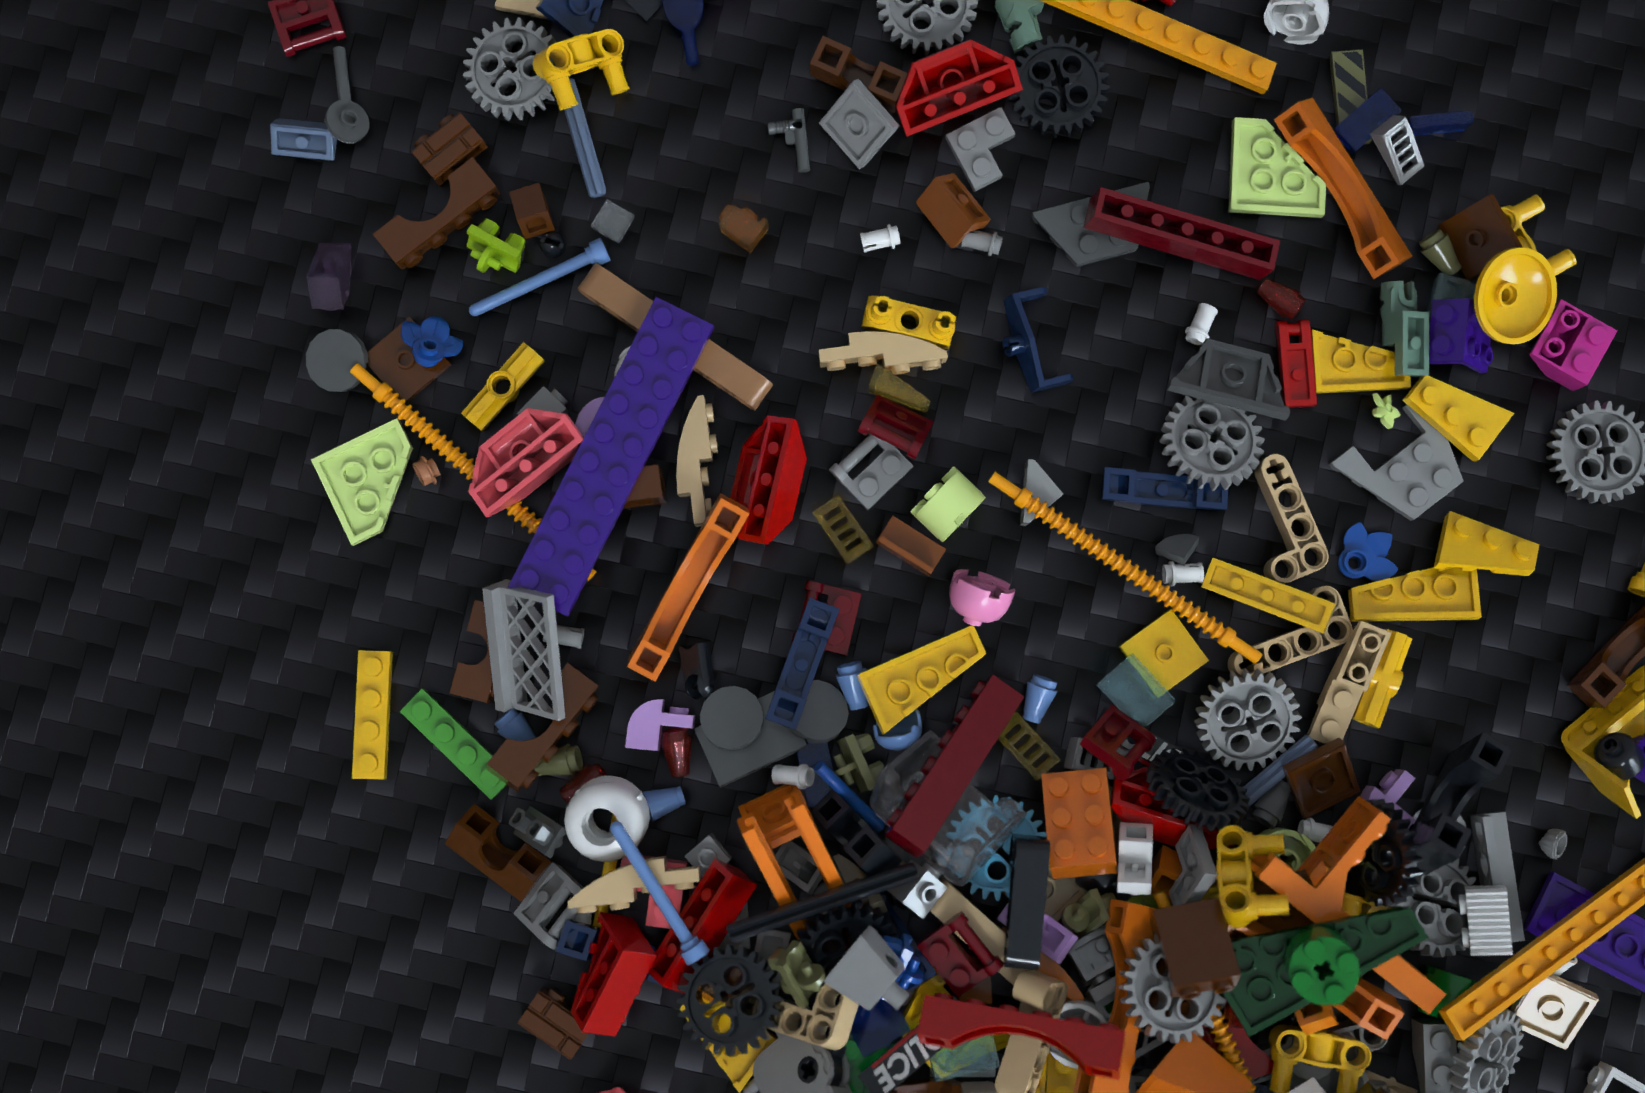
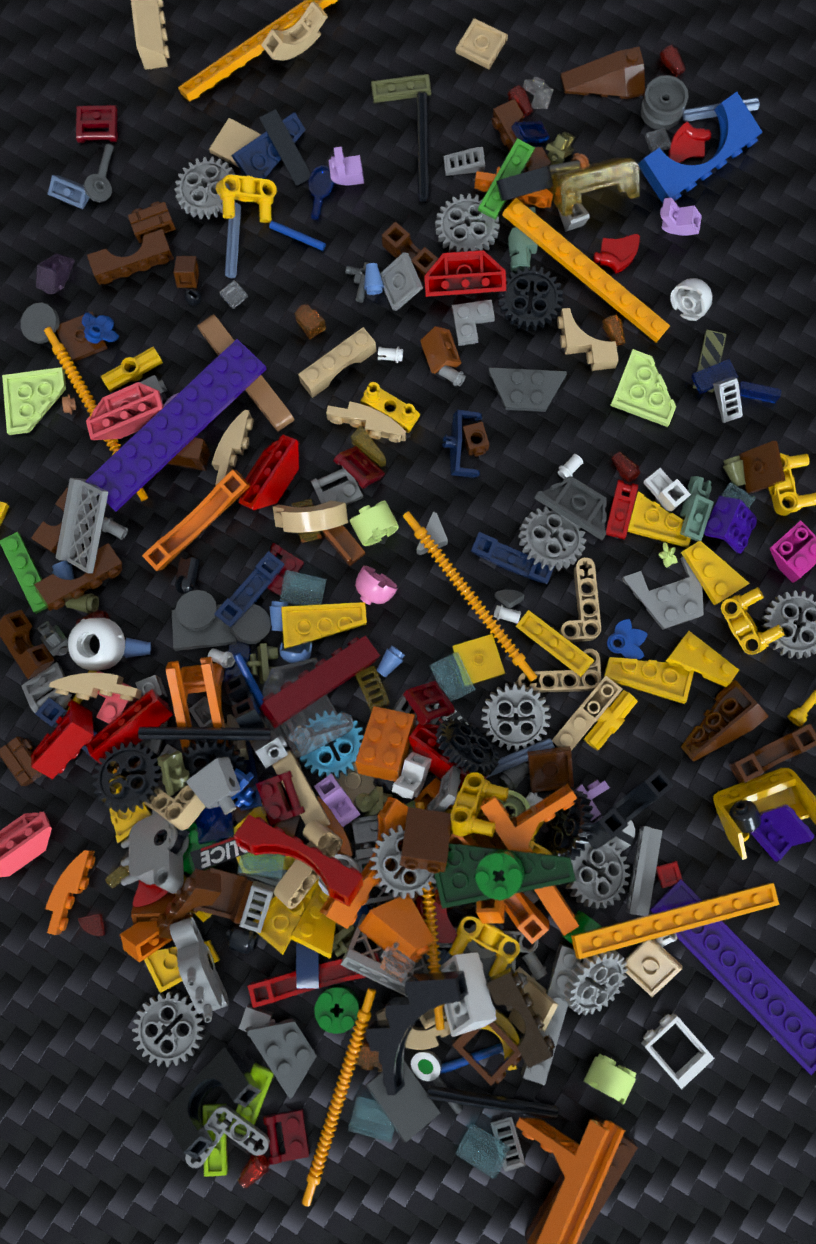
camera: 25 degrees right, 5 degrees down
lime hips [467,218,525,274] -> none
medium blue piece [469,238,611,316] -> none
medium blue piece [610,821,710,965] -> none
lavender brick [625,699,696,751] -> none
clear red cone [660,728,692,777] -> none
black beam [1003,834,1050,970] -> none
dark red brick [1083,187,1280,280] -> none
orange arch [1274,98,1413,279] -> none
white brick [1458,885,1513,956] -> none
yellow dish [1474,247,1557,344] -> none
light grey piece [1539,829,1568,860] -> none
none -> blue bar [269,221,326,251]
none -> tan arch [273,501,348,533]
none -> clear light blue plate [279,570,327,606]
none -> tan arch [298,327,377,398]
none -> medium blue cone [364,263,384,295]
none -> reddish brown brick [462,421,489,456]
none -> light grey pin [521,951,547,980]
none -> tan arch [557,308,619,371]
none -> clear orange cone [602,315,626,346]
none -> white brick [643,468,691,511]
none -> red tile [656,861,683,888]
none -> reddish brown wedge [681,680,769,762]
none -> yellow piece [721,587,785,655]

